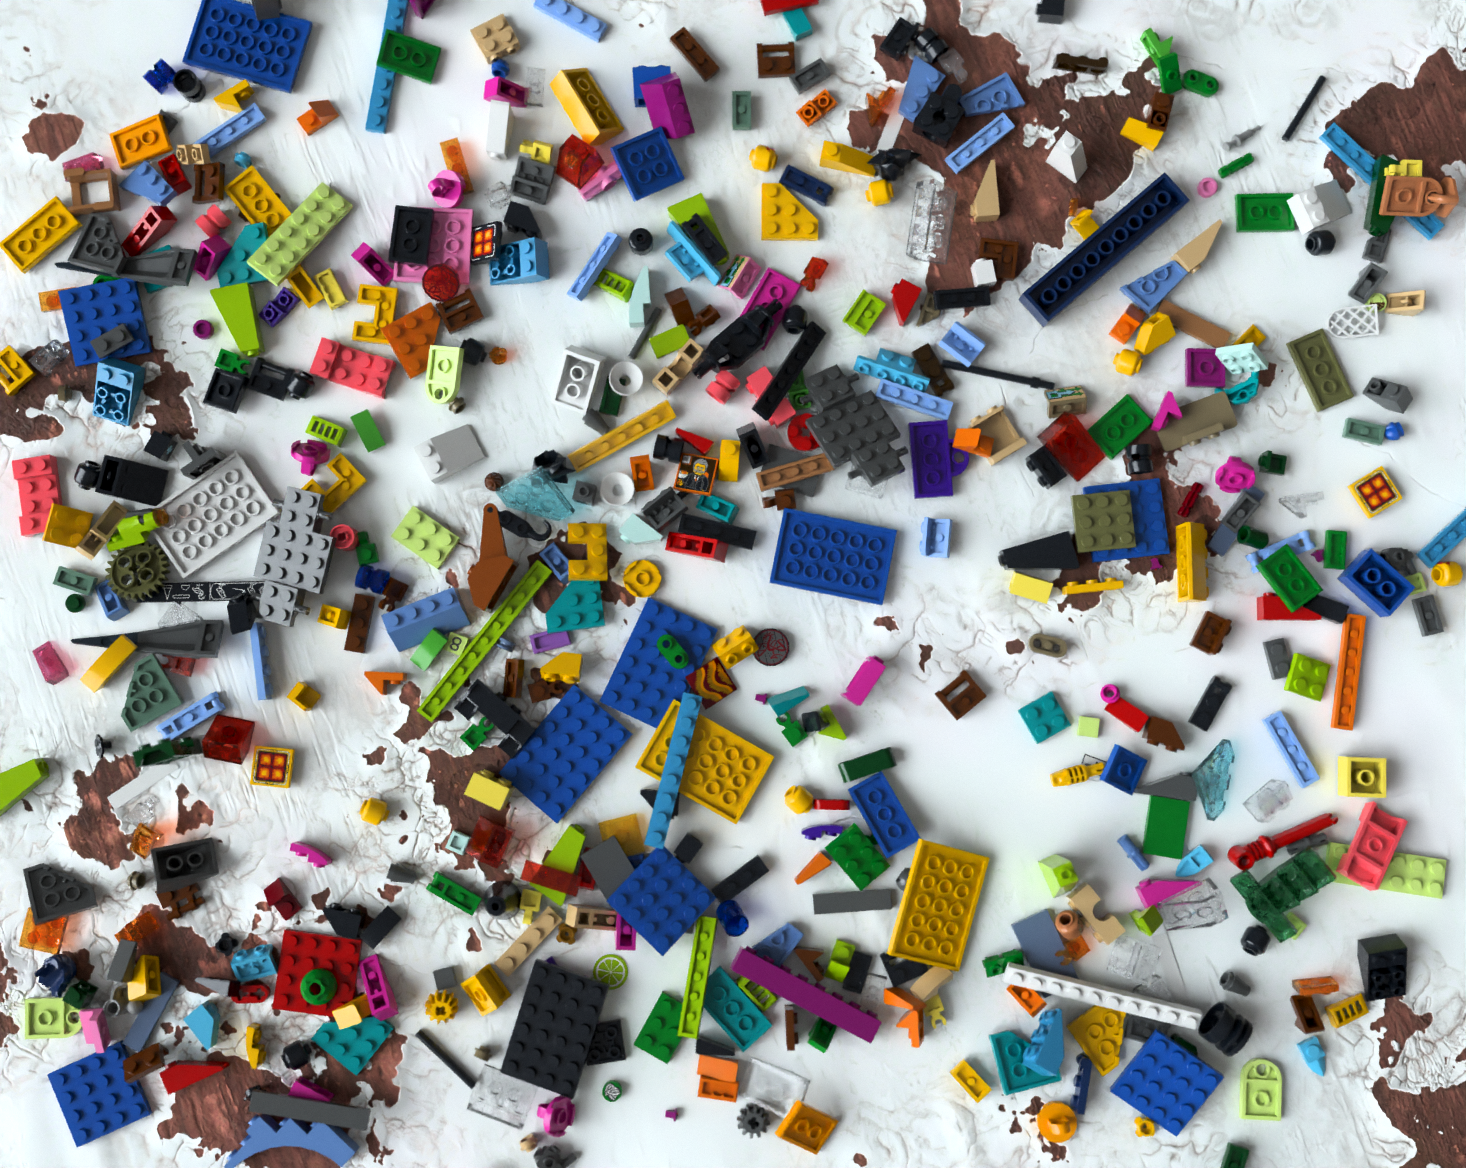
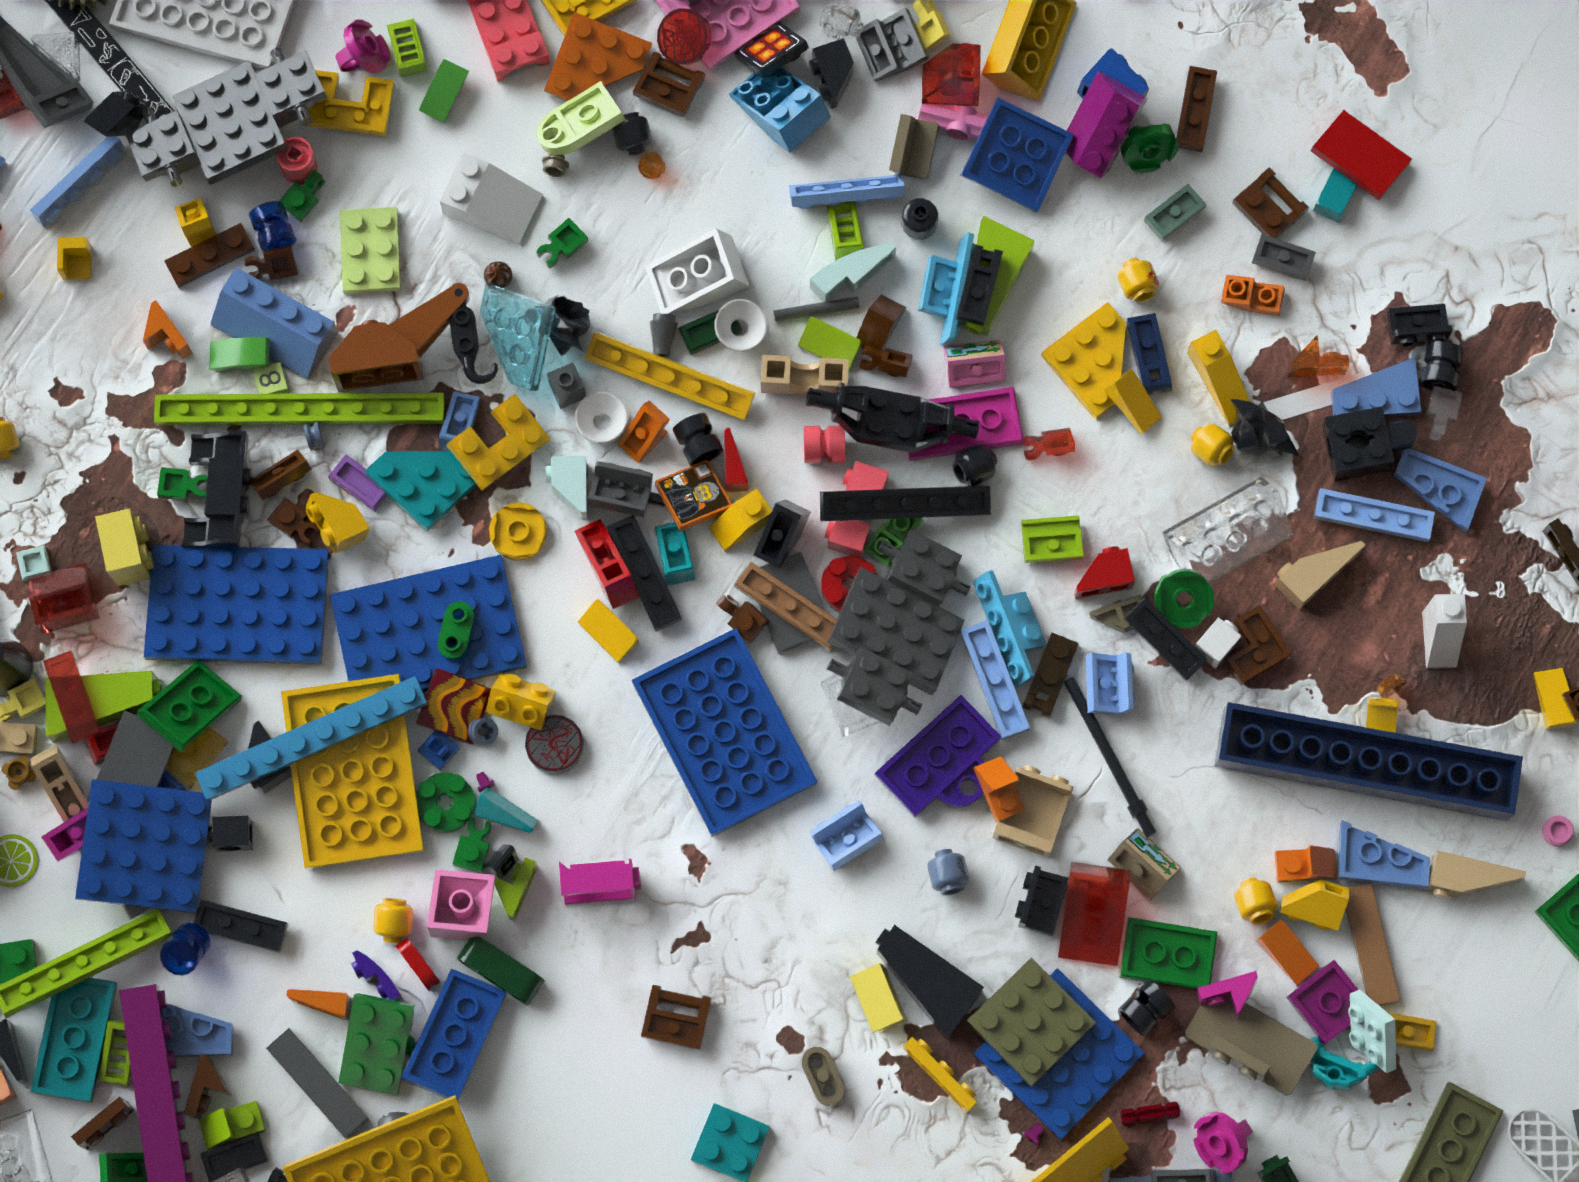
camera: 50 degrees right, 10 degrees down
none -> green tile [137,660,242,753]
none -> green plate [416,772,476,833]
none -> blue tile [417,731,460,771]
none -> bright pink slope [427,869,495,940]
none -> sand blue bush [468,718,498,744]
none -> green plate [536,218,589,268]
none -> yellow slope [577,598,639,663]
none -> dark tan panel [889,114,939,179]
none -> sand blue head [927,849,969,895]
none -> yellow slope [1104,369,1162,435]
none -> green plate [1121,124,1179,173]
none -> green plate [1154,569,1214,628]
none -> orange slope [1257,919,1319,986]

